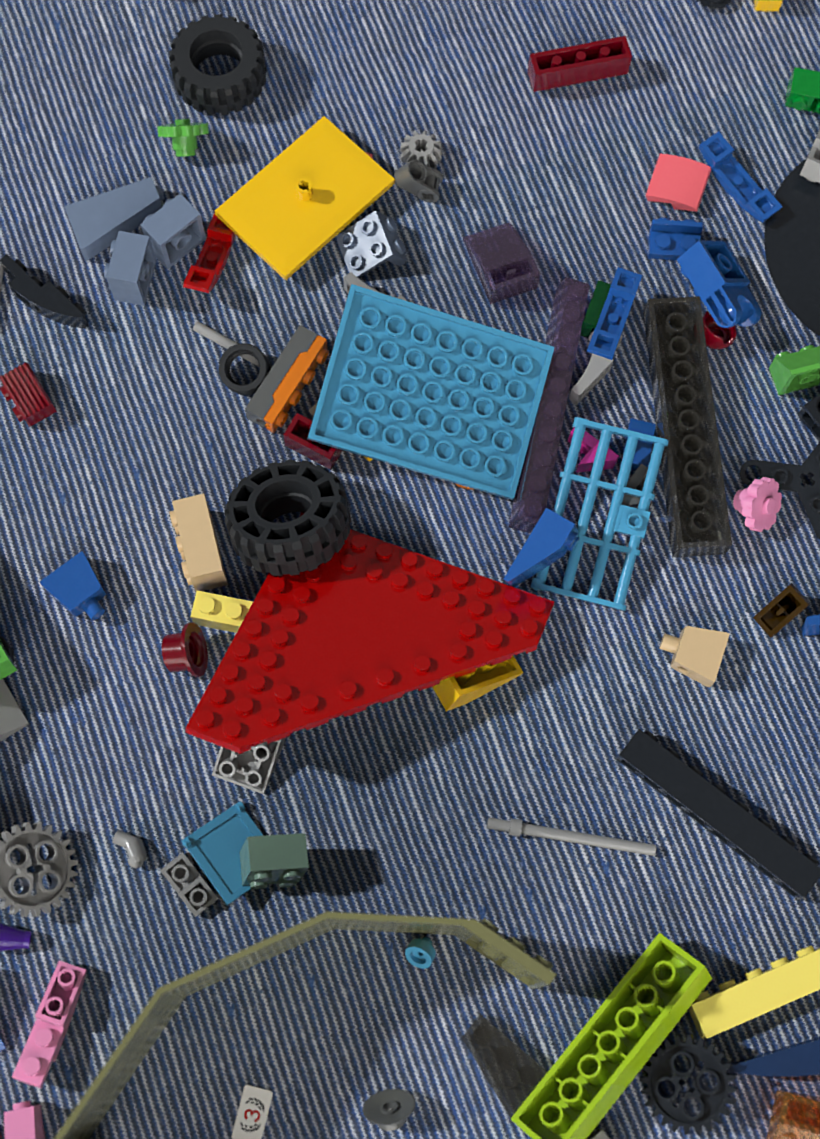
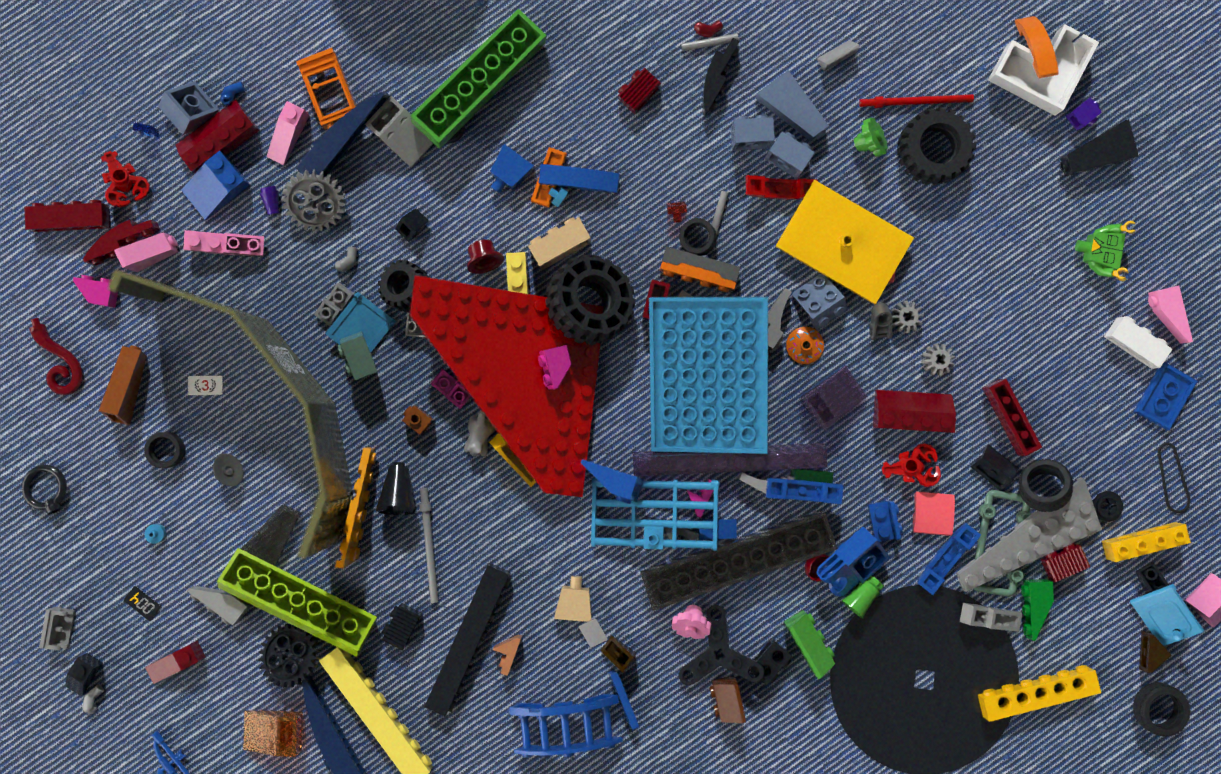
camera: 75 degrees right, 15 degrees up
none -> light orange wing [335,447,377,569]
none -> black cone [376,462,416,515]
none -> black tyre [378,260,430,312]
none -> black brick [381,603,422,650]
none -> black brick [395,208,429,242]
none -> dark orange brick [402,405,435,435]
none -> dark pink slope [430,368,471,409]
none -> light grey animal [464,411,495,457]
none -> nougat slope [493,634,522,676]
none -> orange tile [531,147,567,208]
none -> dark pink slope [538,345,571,390]
none -> blue slope [539,164,620,193]
none -> dark azure tile [548,187,568,207]
none -> white sticker [579,619,608,647]
none -> clear red tile [666,202,687,223]
none -> orange dish [786,327,824,364]
none -> light grey slope [817,41,860,71]
none -> bright green plant [842,576,884,619]
none -> red bar [859,94,974,108]
none -> dark red slope [873,390,956,433]
none -> red animal [881,443,941,487]
none -> light grey gear [921,343,955,376]
none -> light grey wing [956,477,1102,592]
none -> black panel [971,444,1018,491]
none -> sand green bar [973,490,1031,597]
none -> black tyre [1019,459,1073,512]
none -> dark red brick [1040,543,1090,582]

